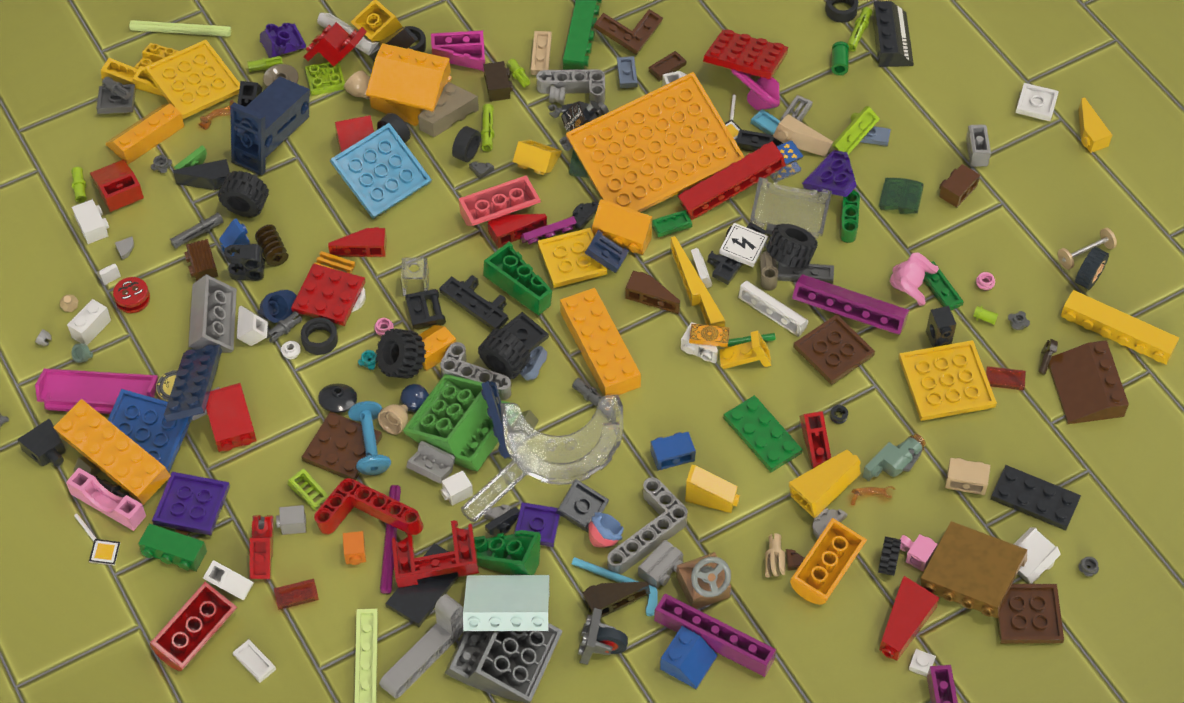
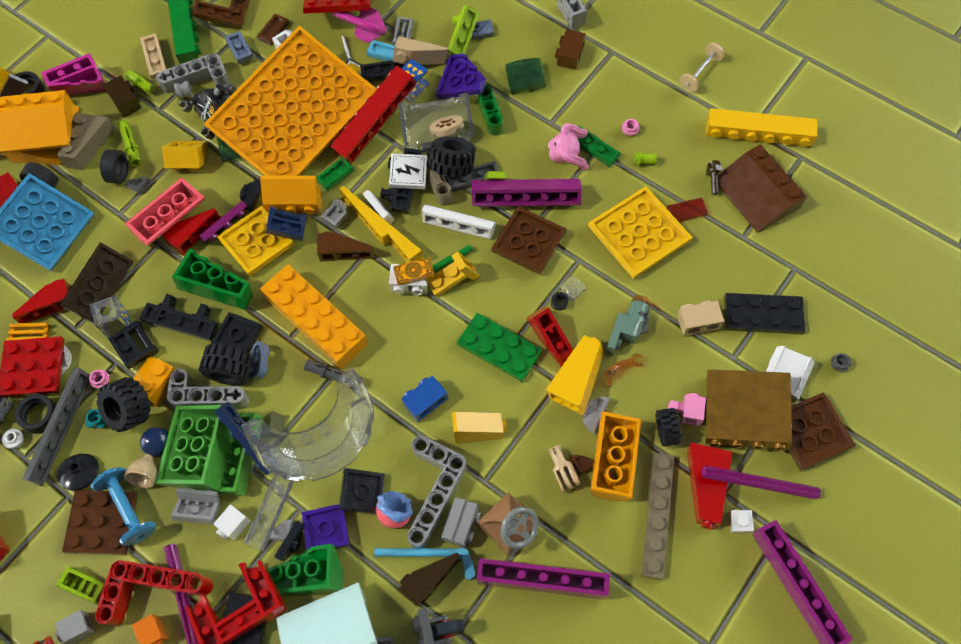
camera: 20 degrees left, 10 degrees up
blue slope [660,626,717,689] -> none
black brick [926,306,956,347] -> none
dark grey plate [1008,311,1030,330] -> none
black wheel [1075,246,1109,290] -> none
none -> dark grey plate [22,368,90,487]
none -> dark brown tile [59,242,134,325]
none -> light grey plate [321,199,348,229]
none -> tan tile [429,115,464,137]
none -> lime tile [485,171,506,180]
none -> clear plate [559,275,586,302]
none -> dark tan plate [641,452,674,580]
none -> magenta axle [701,466,821,499]

